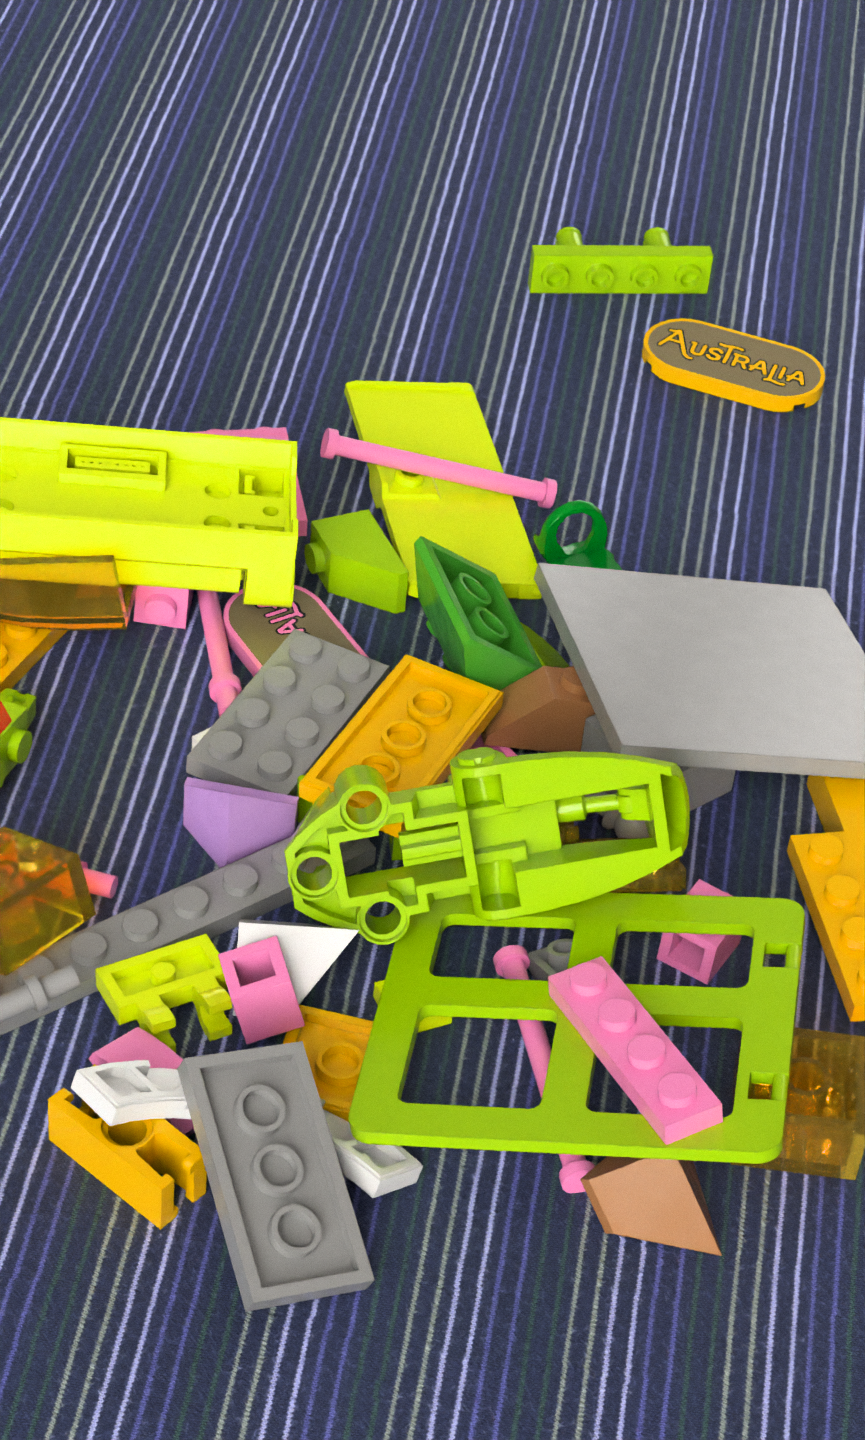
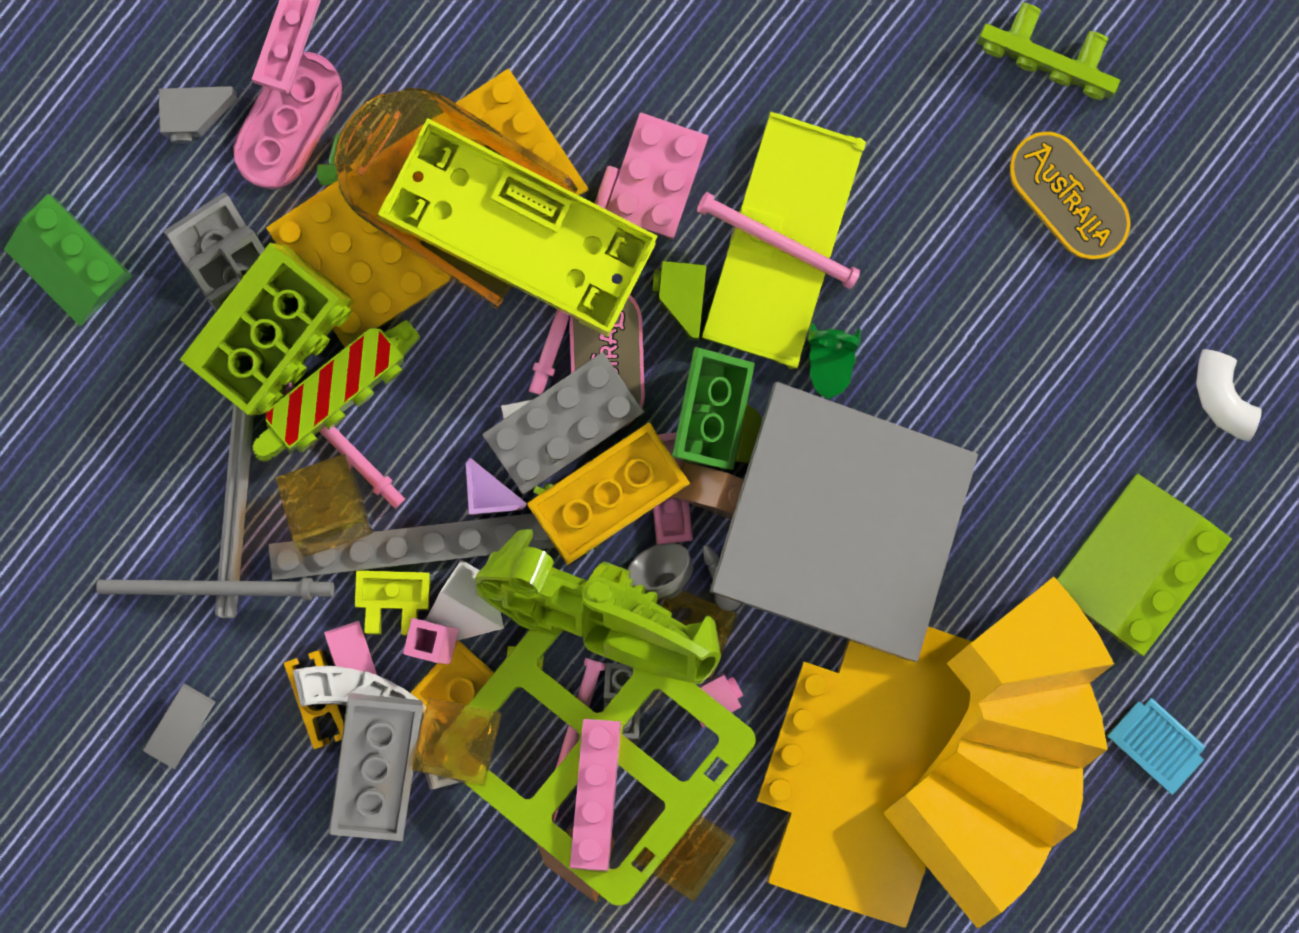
camera: 30 degrees right, 45 degrees up
none -> clear yellow plate [411,697,502,786]

